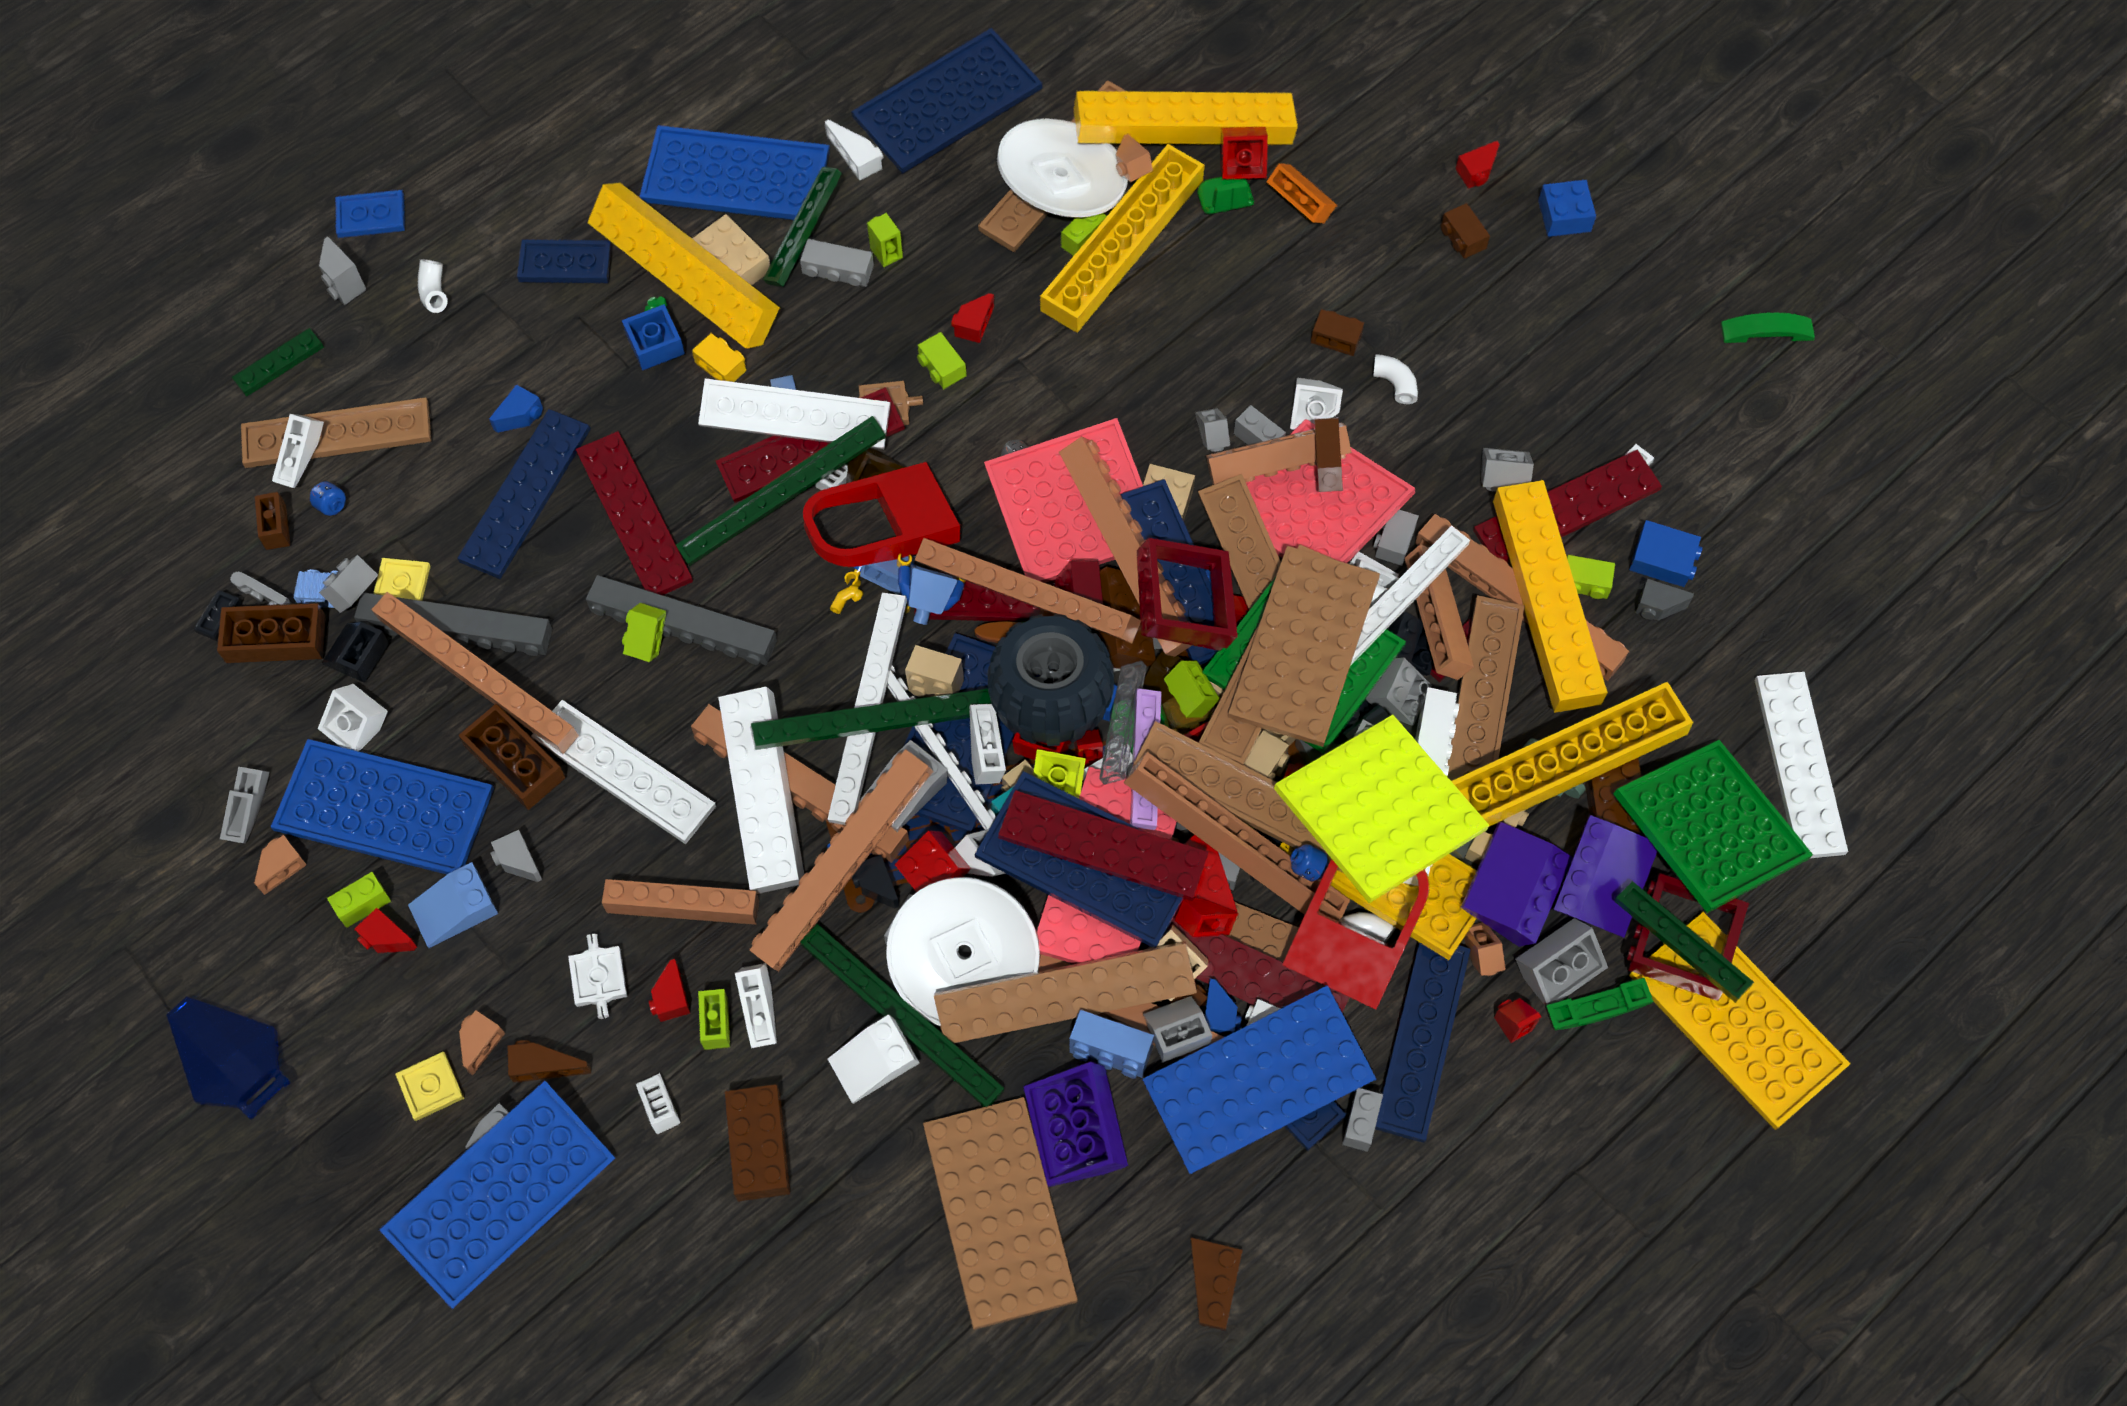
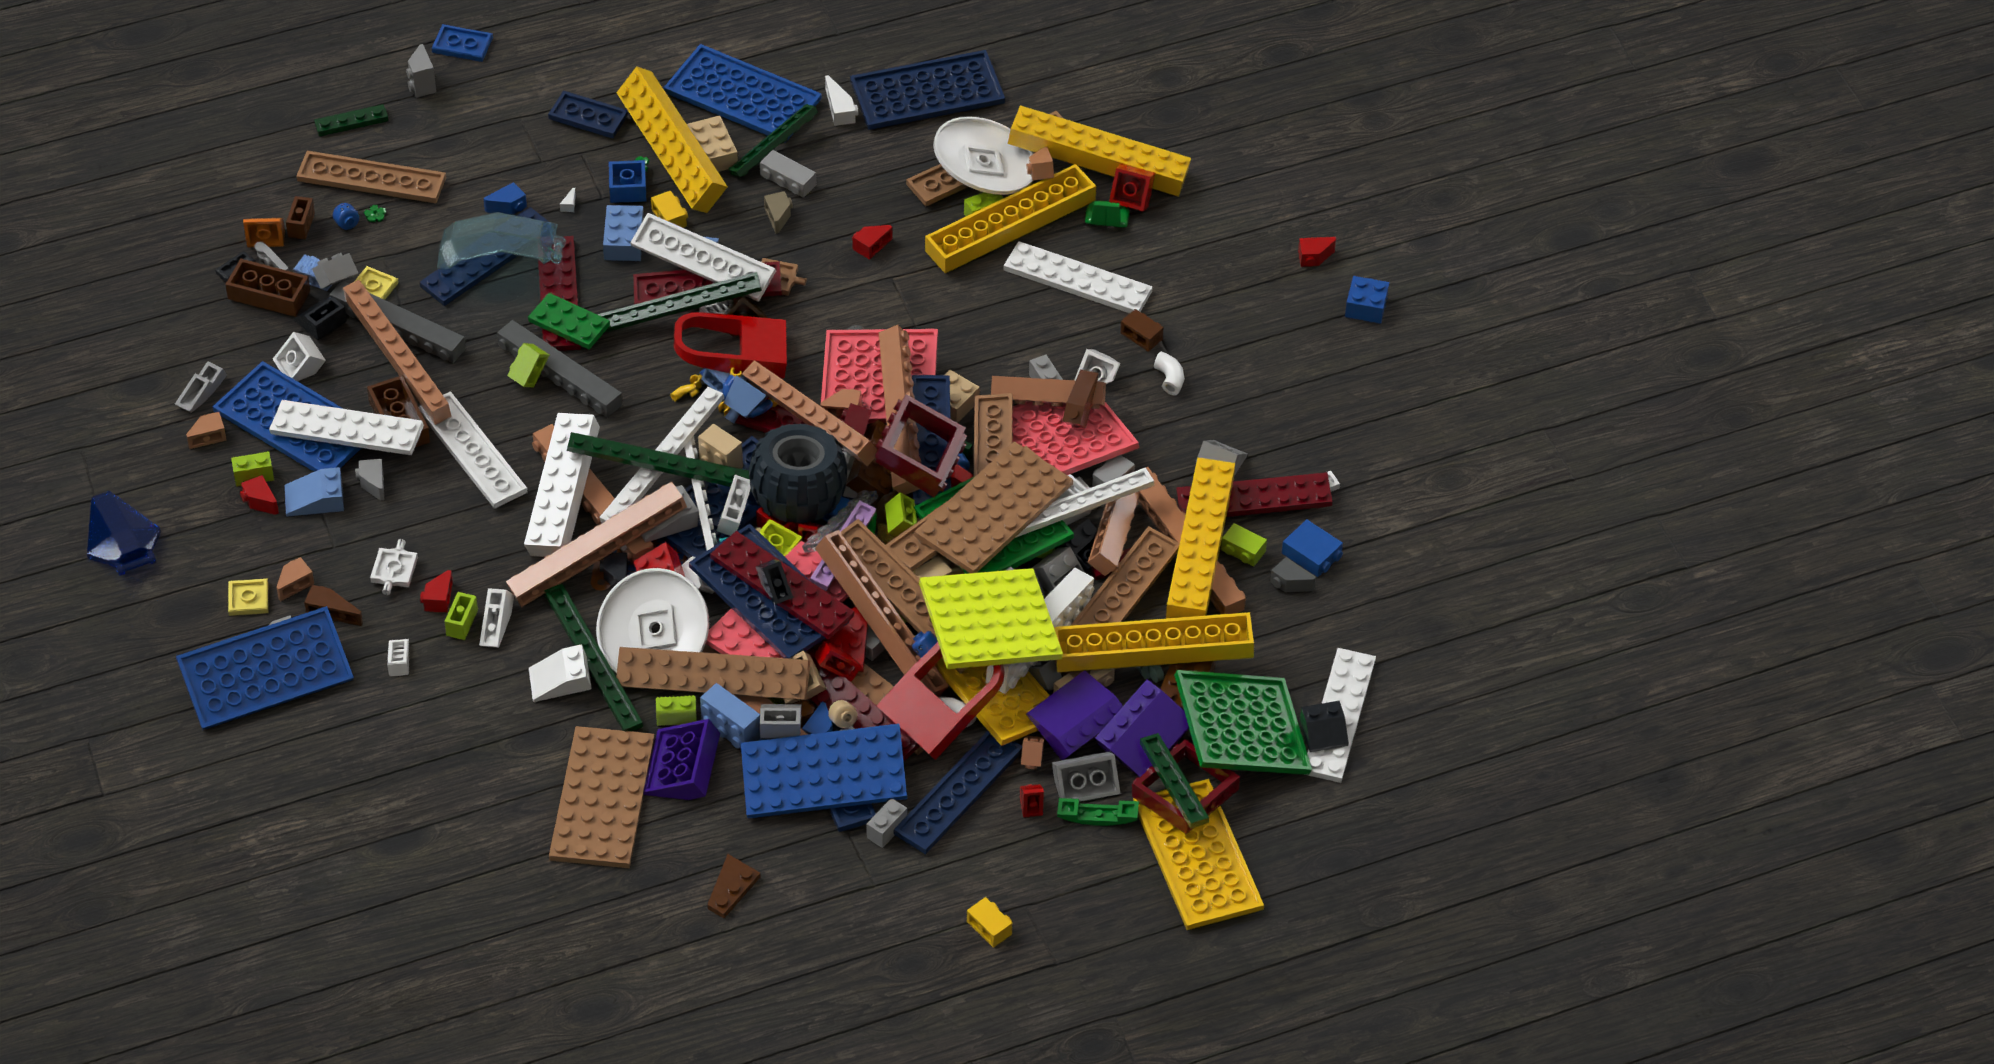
camera: 20 degrees right, 15 degrees down
white slope [272,414,324,488] -> none
white cylinder [418,259,447,313] -> none
nougat brick [602,879,759,925] -> none
reddish brown brick [725,1084,790,1202] -> none
lime brick [867,213,903,267] -> none
lime brick [917,332,966,389] -> none
light grey slope [1195,408,1230,452] -> none
orange brick [1267,164,1337,223] -> none
reddish brown brick [1441,203,1490,259] -> none
green slope [1721,313,1815,343] -> none
none -> orange slope [243,218,285,247]
none -> white plate [269,400,424,455]
none -> green plant [364,205,386,222]
none -> clear light blue windscreen [437,212,566,270]
none -> green plate [528,293,610,350]
none -> white piece [560,188,576,212]
none -> medium blue brick [603,205,644,261]
none -> lime brick [656,695,697,726]
none -> black slope [755,560,793,605]
none -> dark tan slope [764,191,793,234]
none -> nougat slope [820,389,863,418]
none -> tan head [829,700,857,728]
none -> yellow brick [967,897,1013,948]
none -> white plate [1004,241,1153,313]
none -> black slope [1300,700,1349,752]

